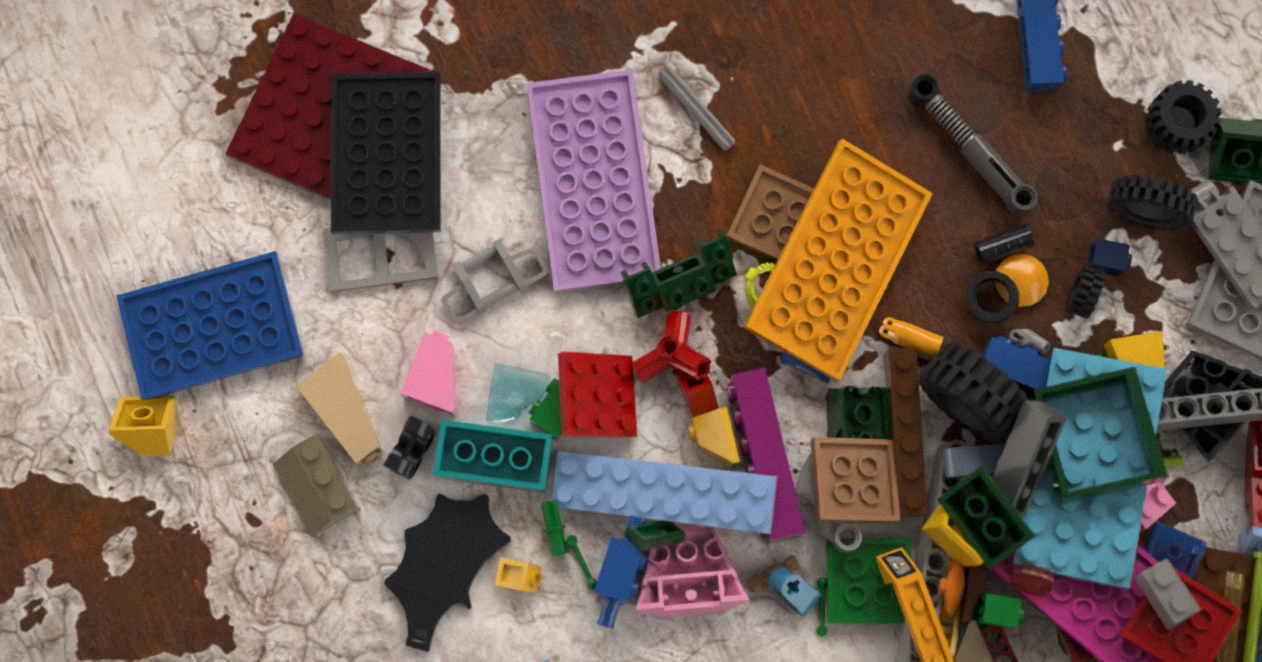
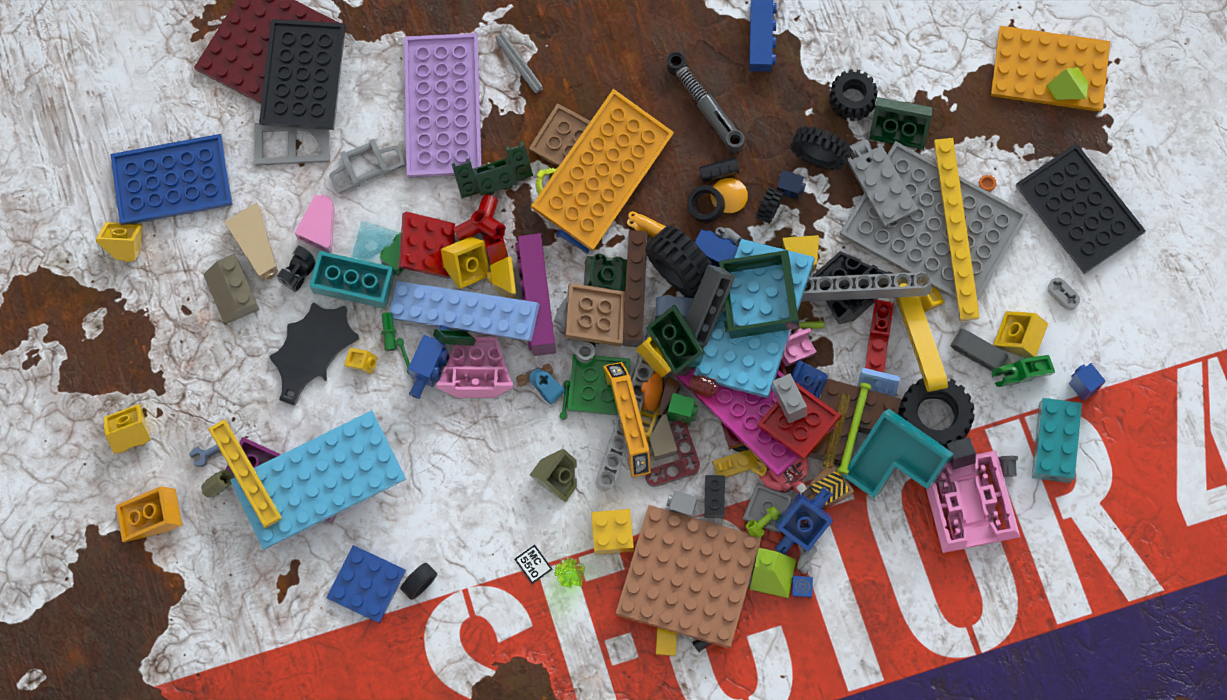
camera: 10 degrees right, 5 degrees down
none -> yellow slope [441,237,490,289]

